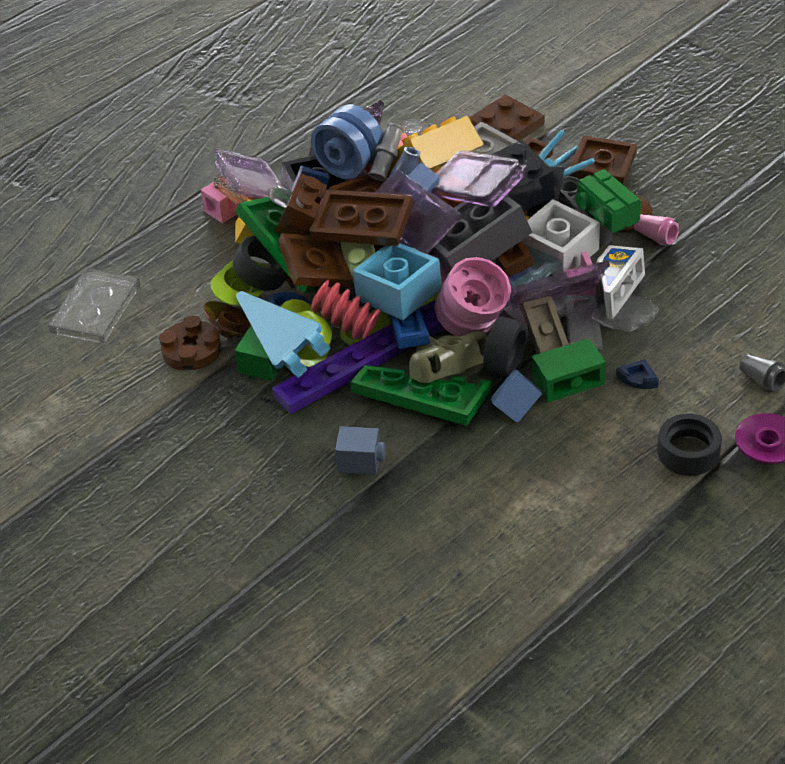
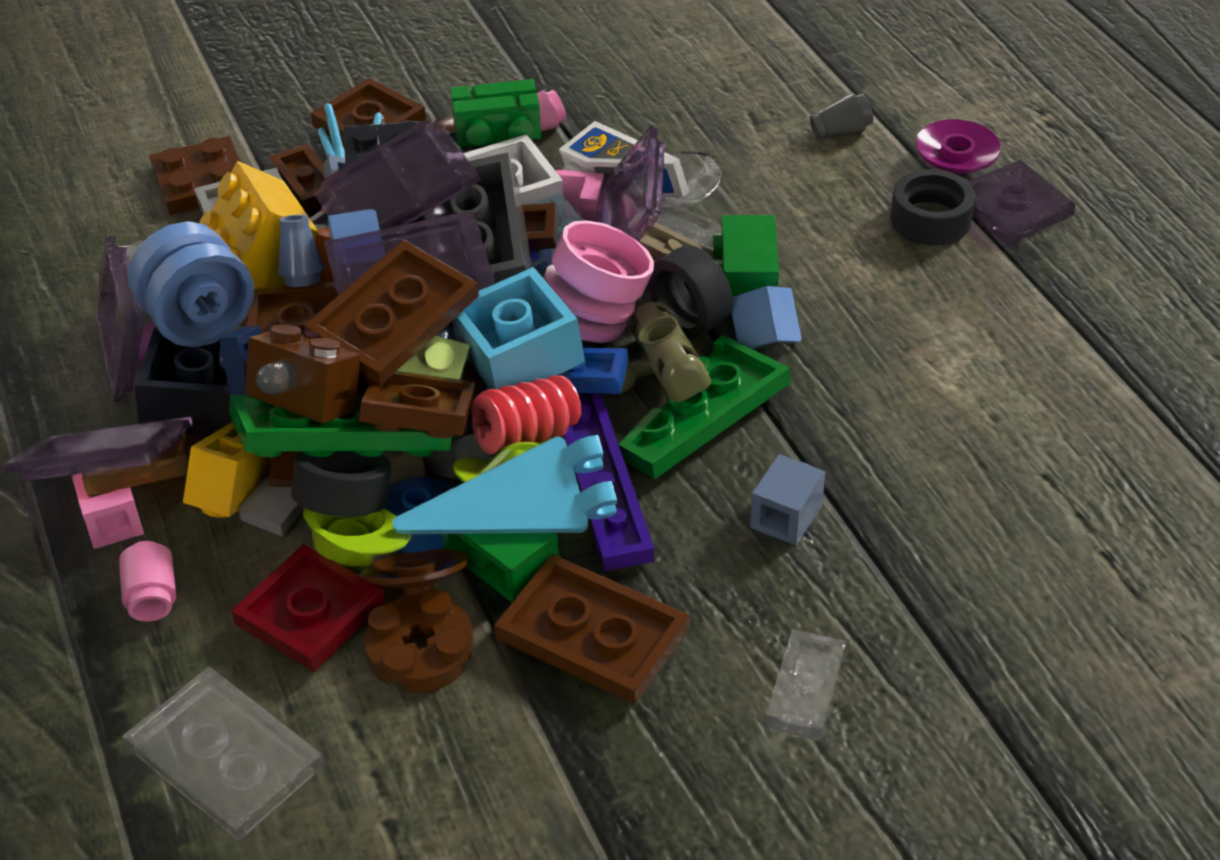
camera: 70 degrees left, 0 degrees up
light grey pin [368,122,405,182] -> none
dark blue tile [616,359,659,389] -> none
none -> bright pink brick [119,541,176,622]
none -> dark red plate [231,544,385,672]
none -> reddish brown plate [494,554,690,705]
none -> clear plate [766,629,846,741]
none -> clear purple tile [967,160,1076,244]

